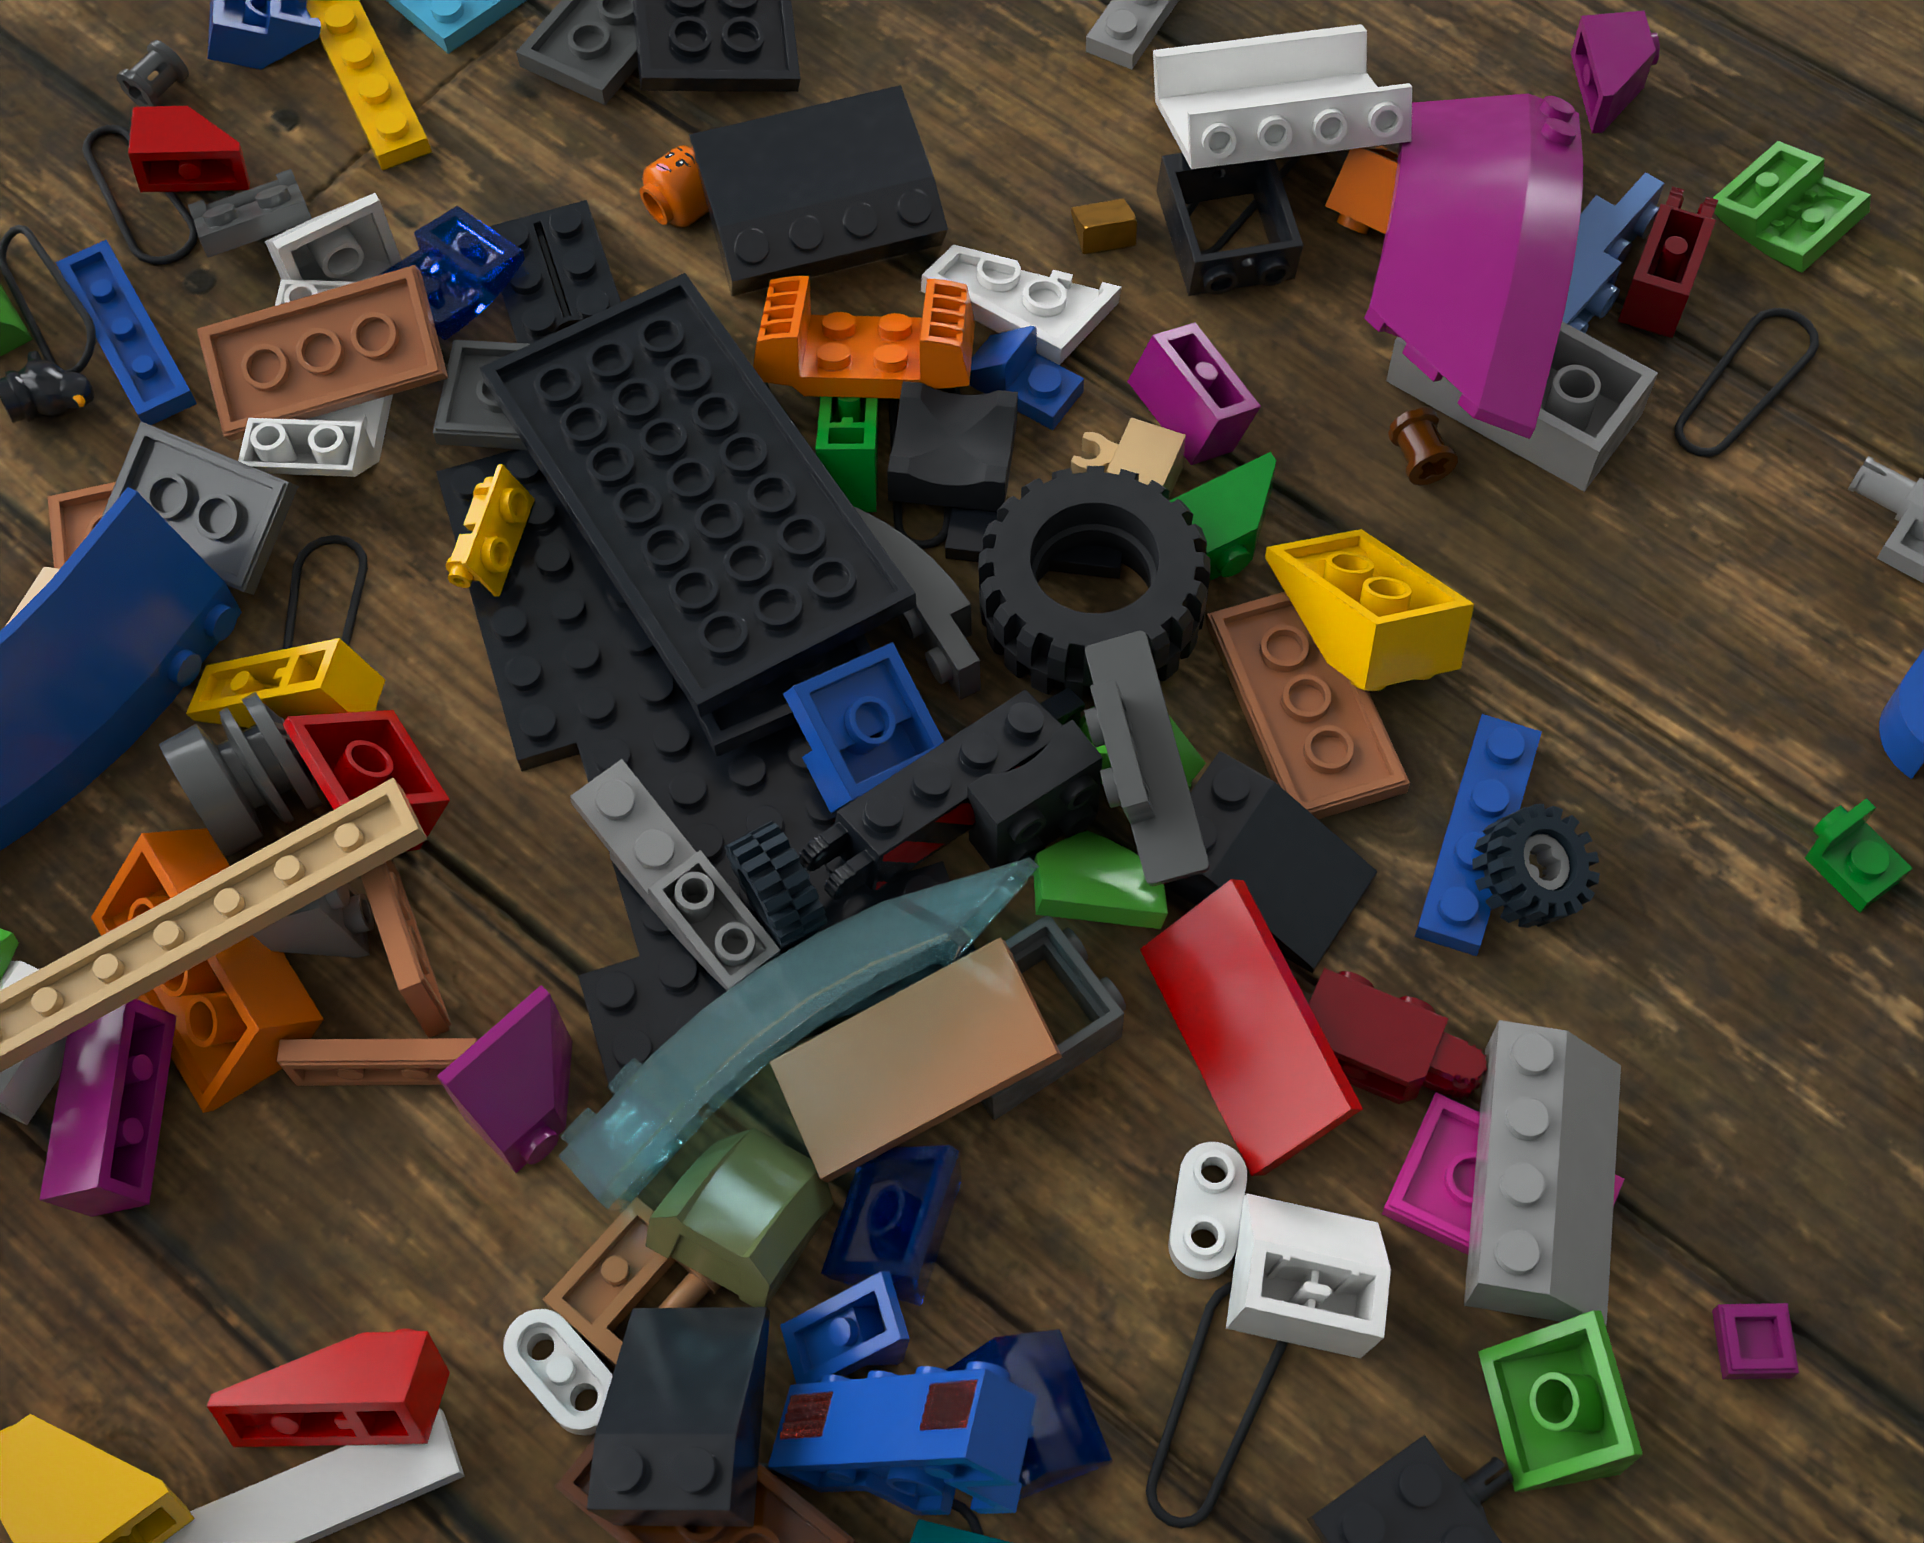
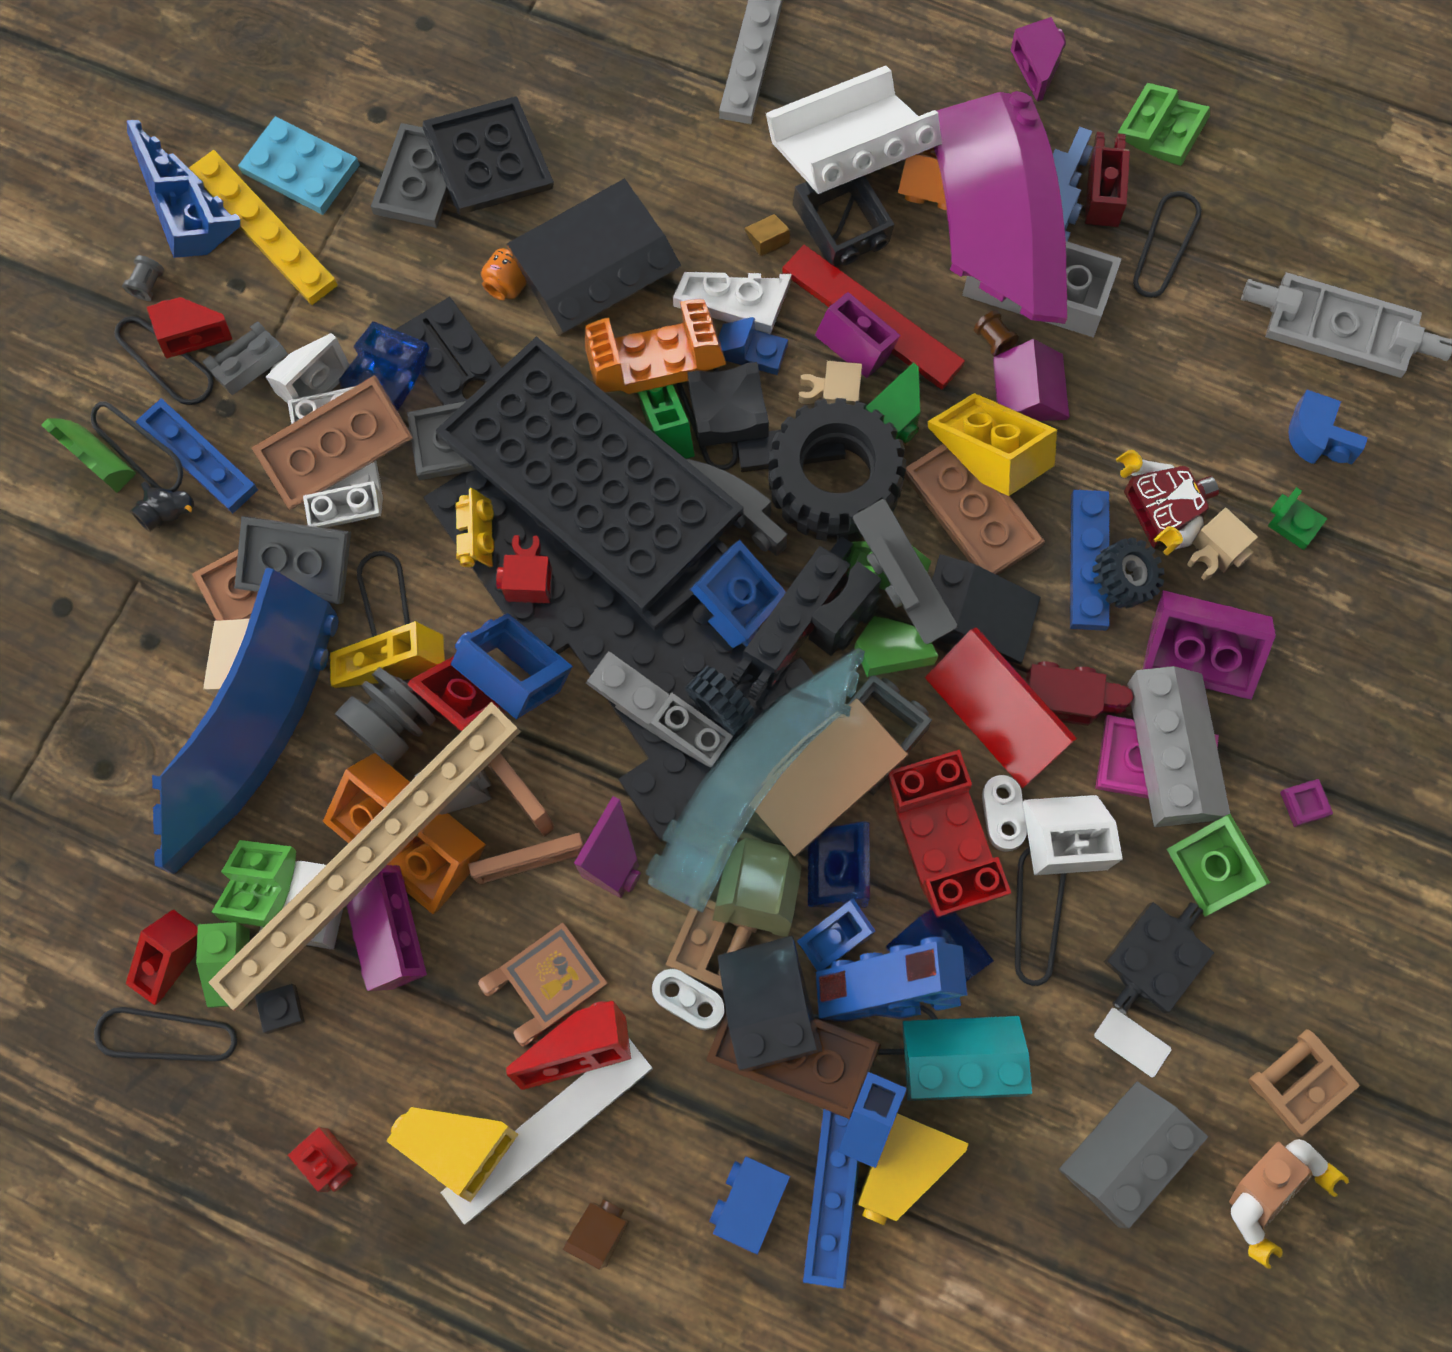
camera: 15 degrees left, 10 degrees up
none -> blue window [450,613,573,720]
none -> nougat flag [478,922,607,1047]
none -> red brick [496,535,553,603]
none -> red tile [782,245,965,390]
none -> red slope [888,749,1011,917]
none -> magenta slope [993,339,1069,421]
none -> torso [1116,450,1219,556]
none -> magenta slope [1142,590,1276,700]
none -> tan brick [1187,507,1258,580]

